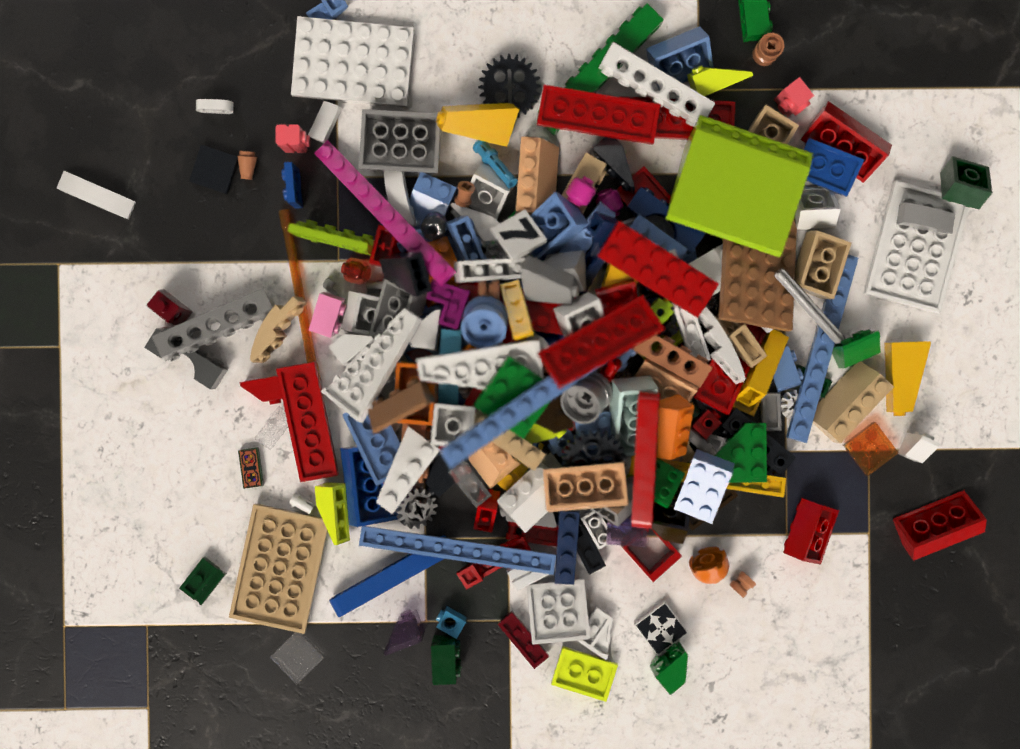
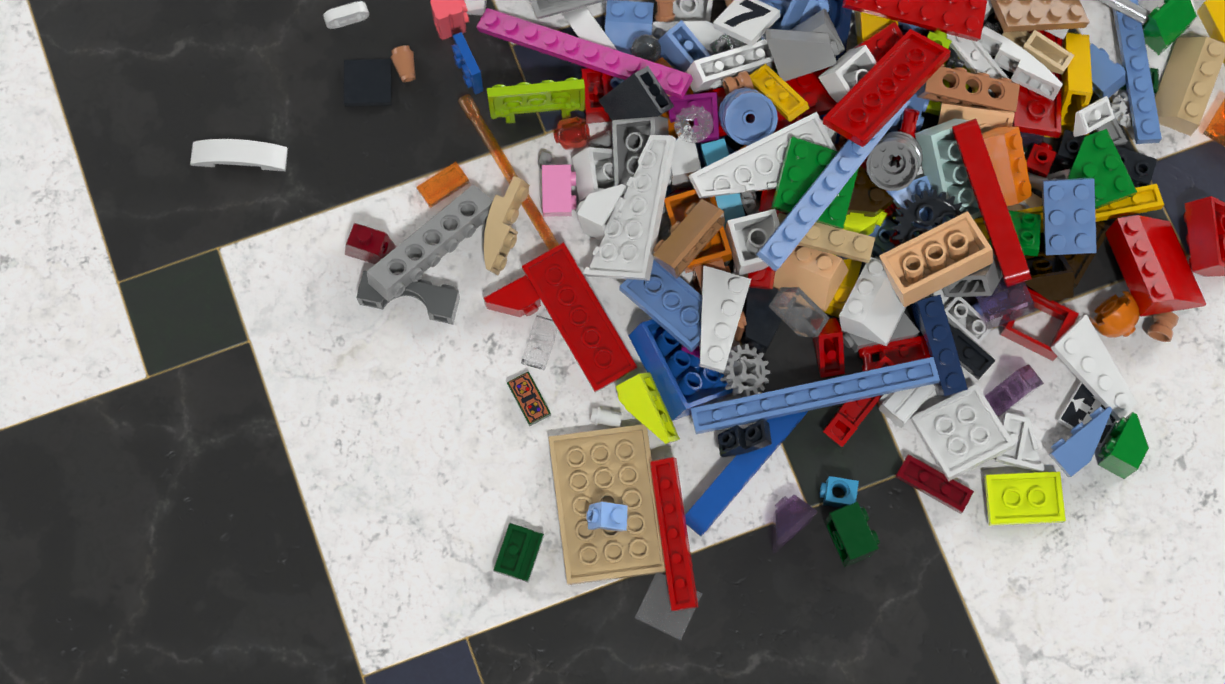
camera: 20 degrees left, 15 degrees down
none -> clear orange tile [416,162,470,208]
none -> light blue bracket [586,502,628,532]
none -> red plate [650,457,698,612]
none -> clear gear [674,105,713,143]
none -> black slope [718,419,772,457]
none -> clear purple slope [985,364,1044,417]
none -> medium blue slope [1049,406,1112,477]
none -> white wing [1050,314,1137,421]
none -> white slope [1073,96,1115,137]
none -> red slope [1105,215,1206,317]

